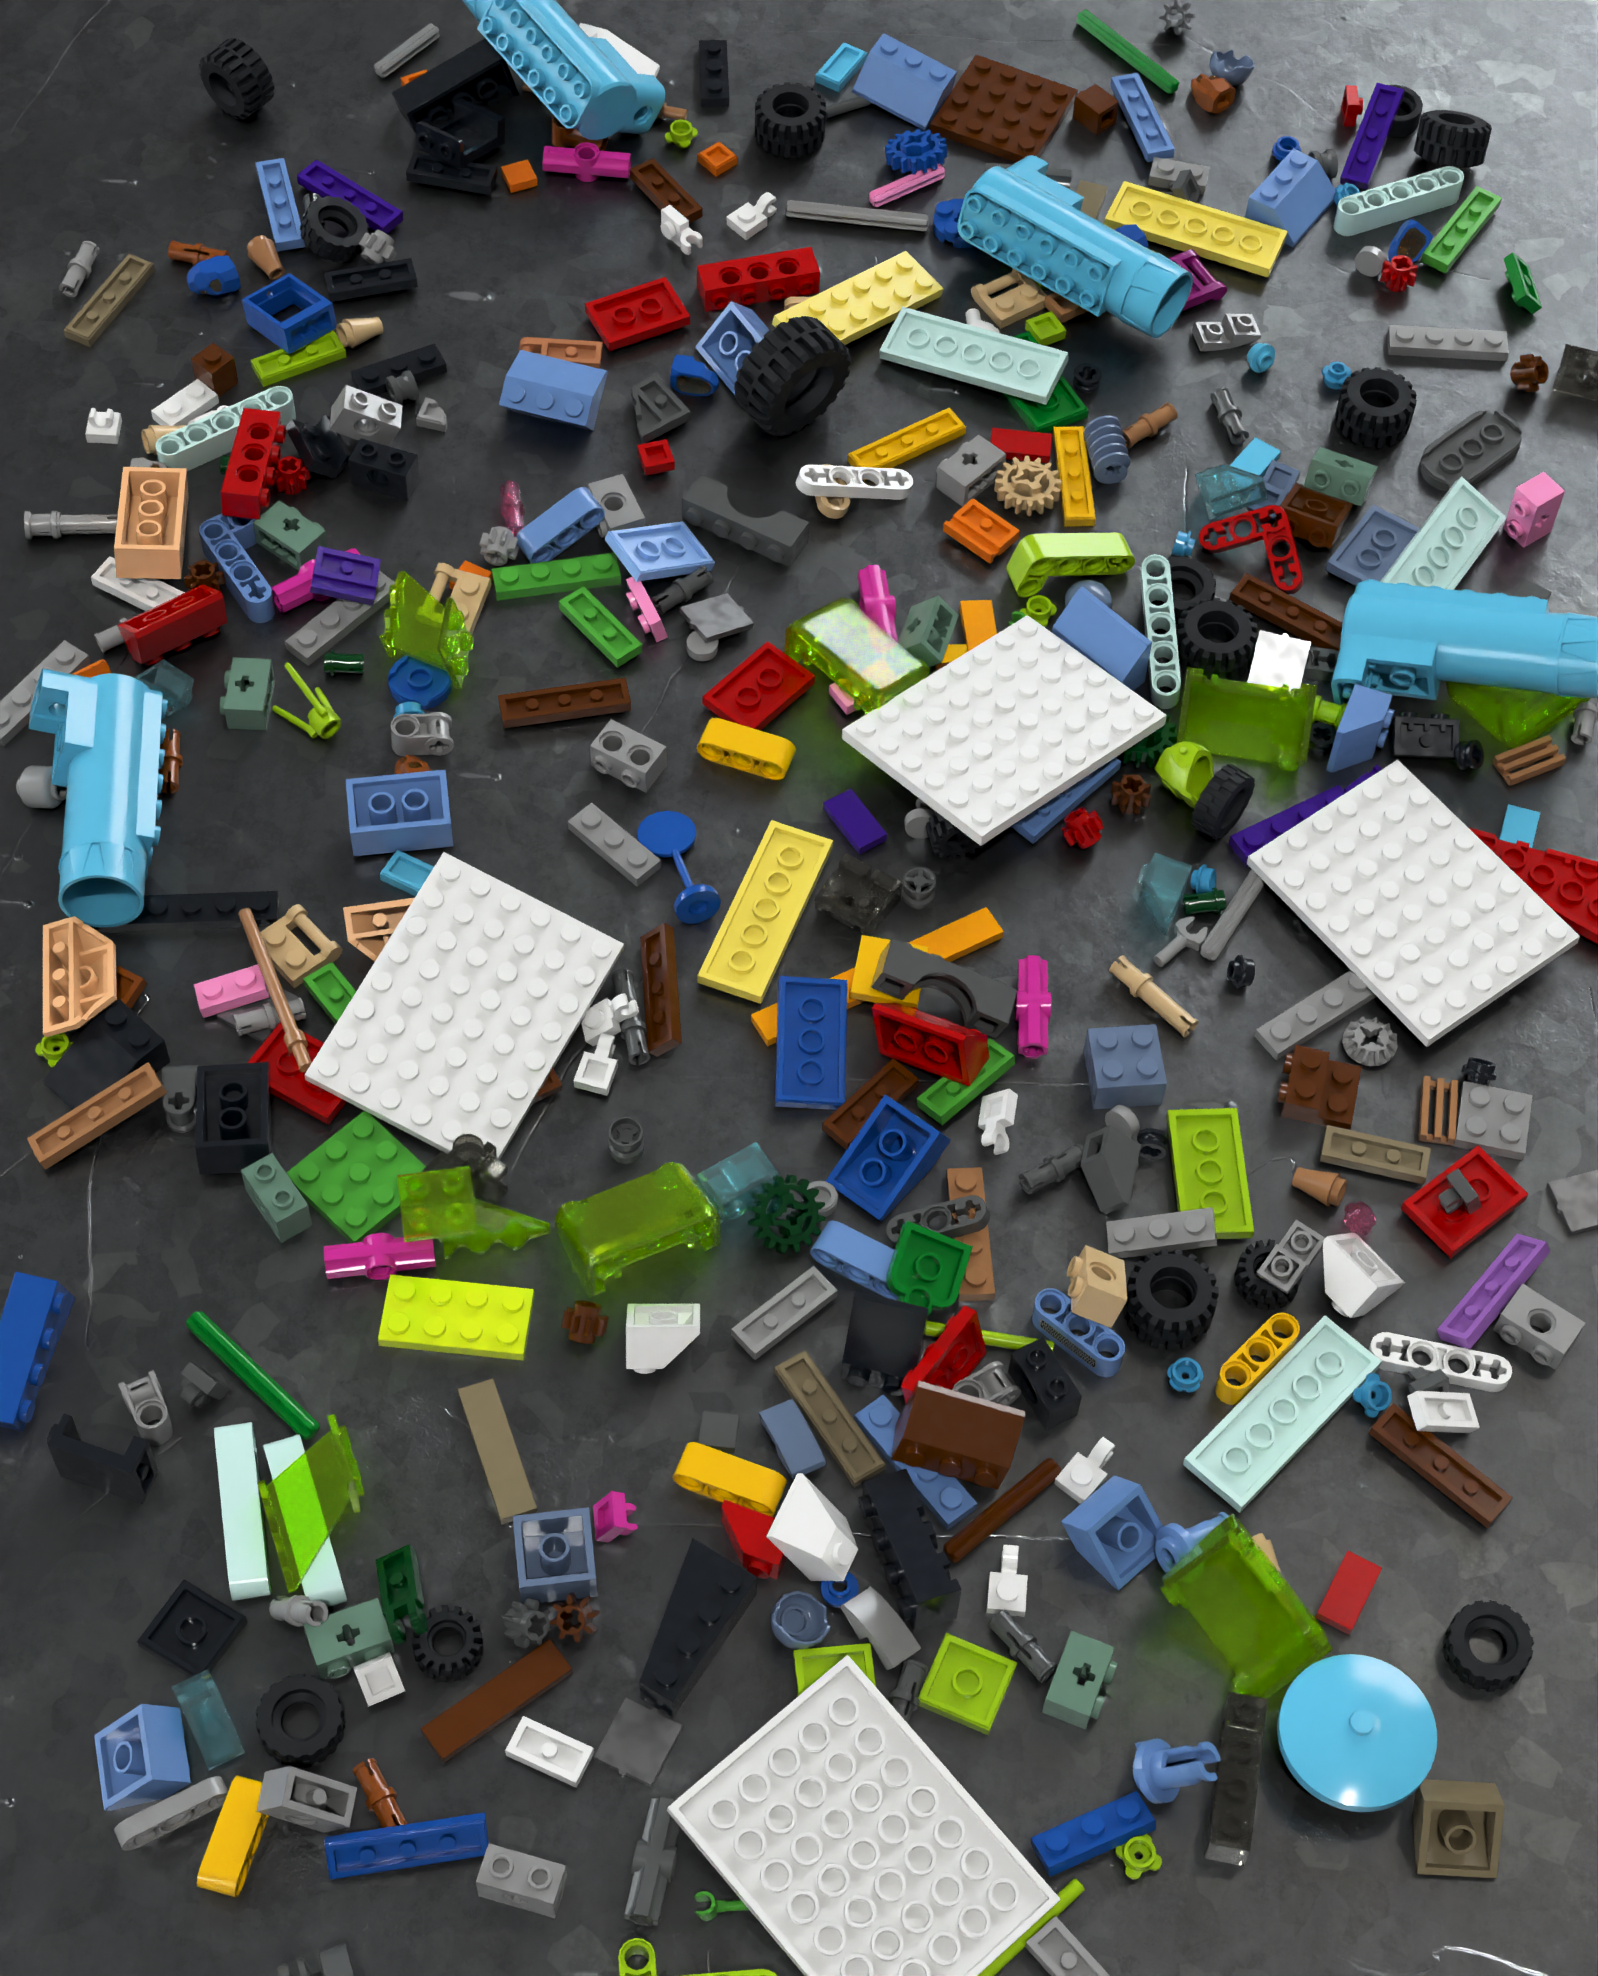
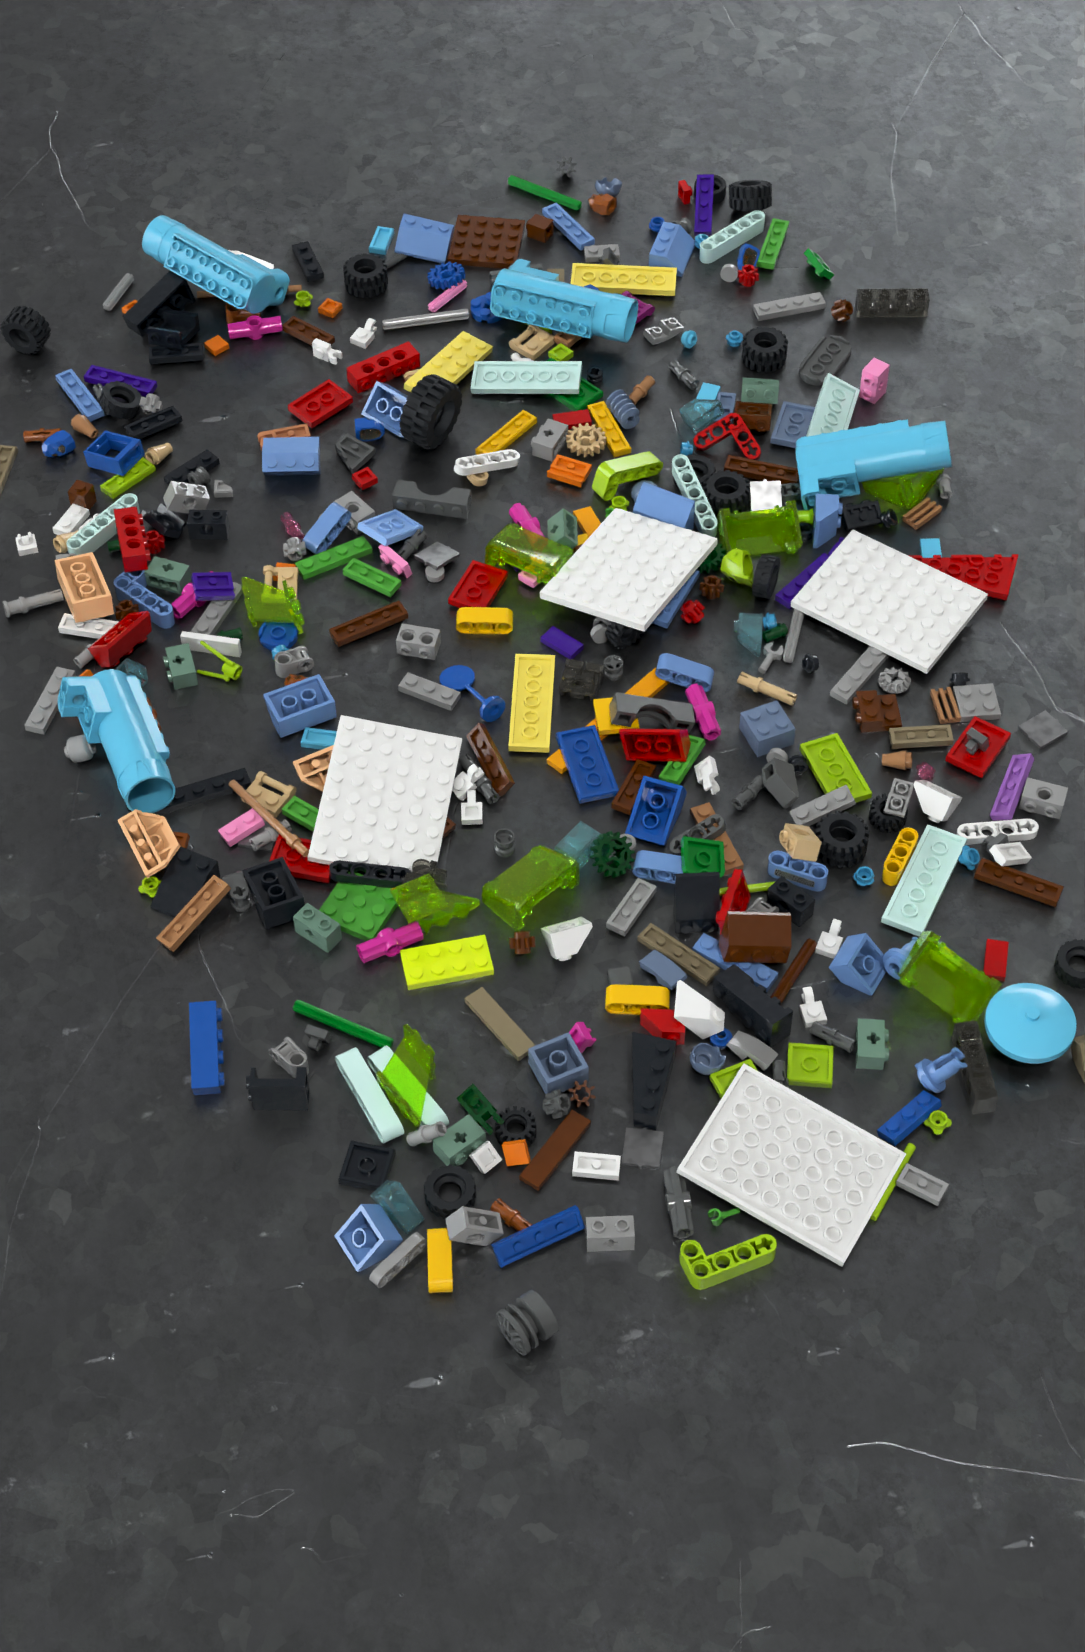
camera: 15 degrees left, 5 degrees down
none -> white tile [180,631,242,657]
none -> black beam [329,860,412,889]
none -> orange tile [502,1139,531,1166]
none -> medium blue beam [655,653,714,692]

